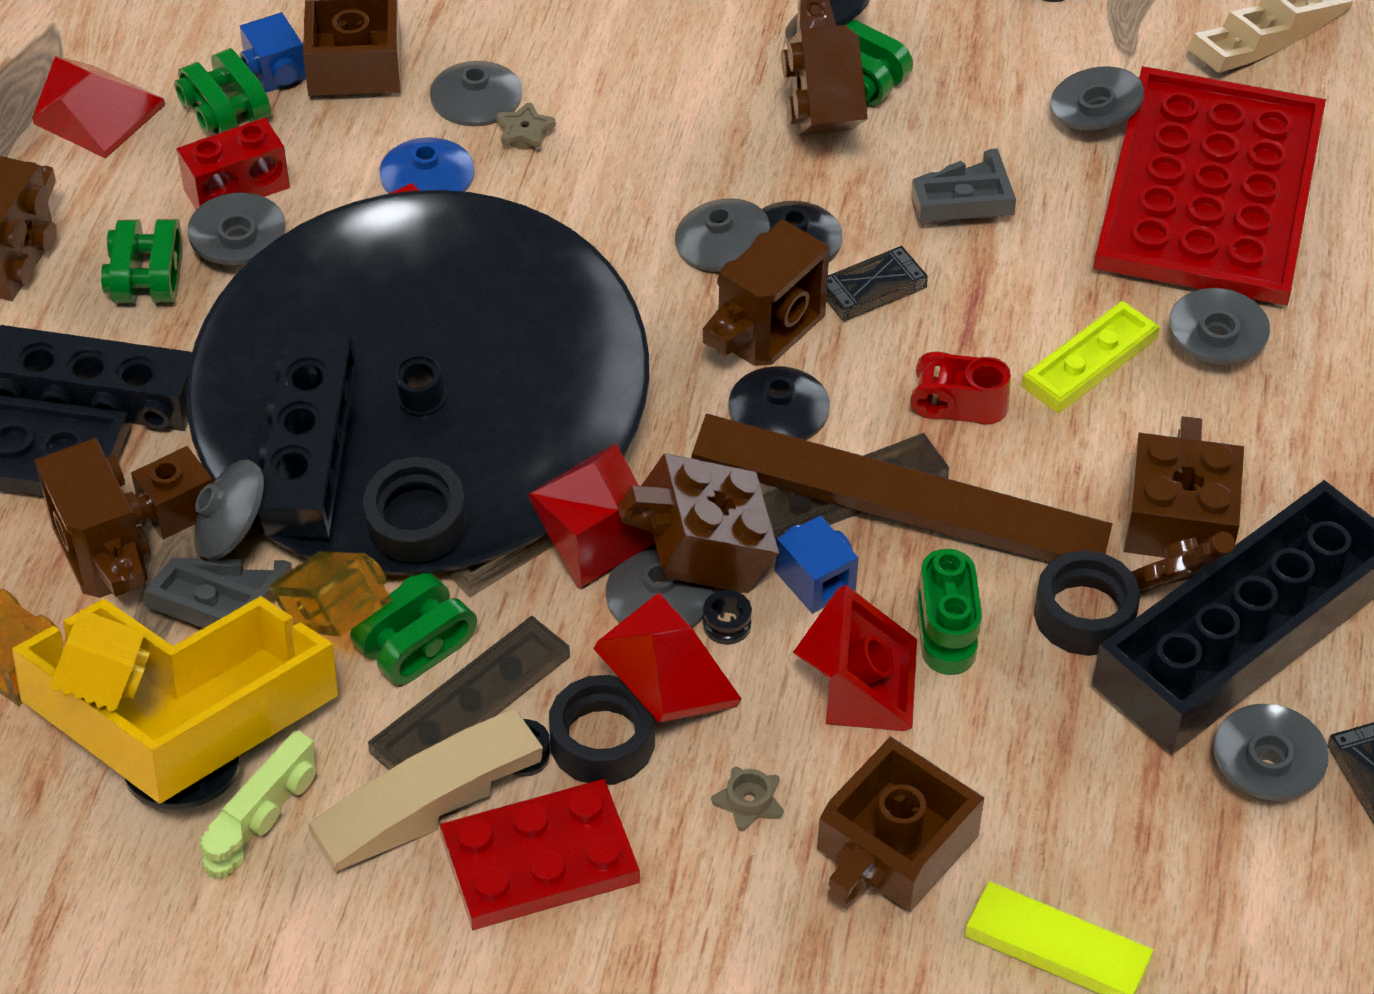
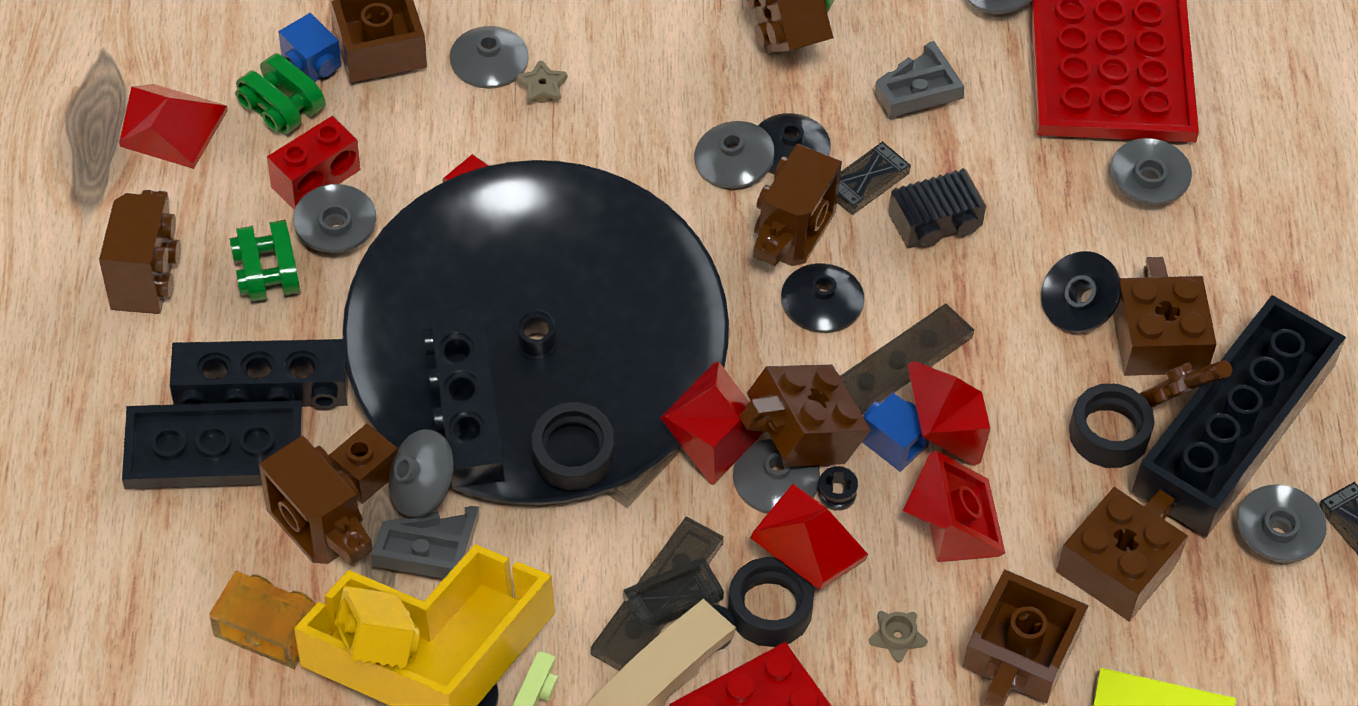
camera: 15 degrees left, 5 degrees up
clear yellow brick [268,551,392,637] -> none
green brick [350,573,477,685] -> none
blue dish [380,137,474,194] -> none
reddish brown tile [691,413,1113,562] -> none
red piece [910,351,1011,425] -> none
green brick [917,549,982,675] -> none
neon yellow tile [1021,300,1160,414] -> none
none -> clear smoke tile [623,556,724,633]
none -> black brick [888,168,986,248]
none -> red slope [908,361,991,466]
none -> black dish [1041,251,1121,333]
none -> reddish brown hinge [1056,487,1188,622]

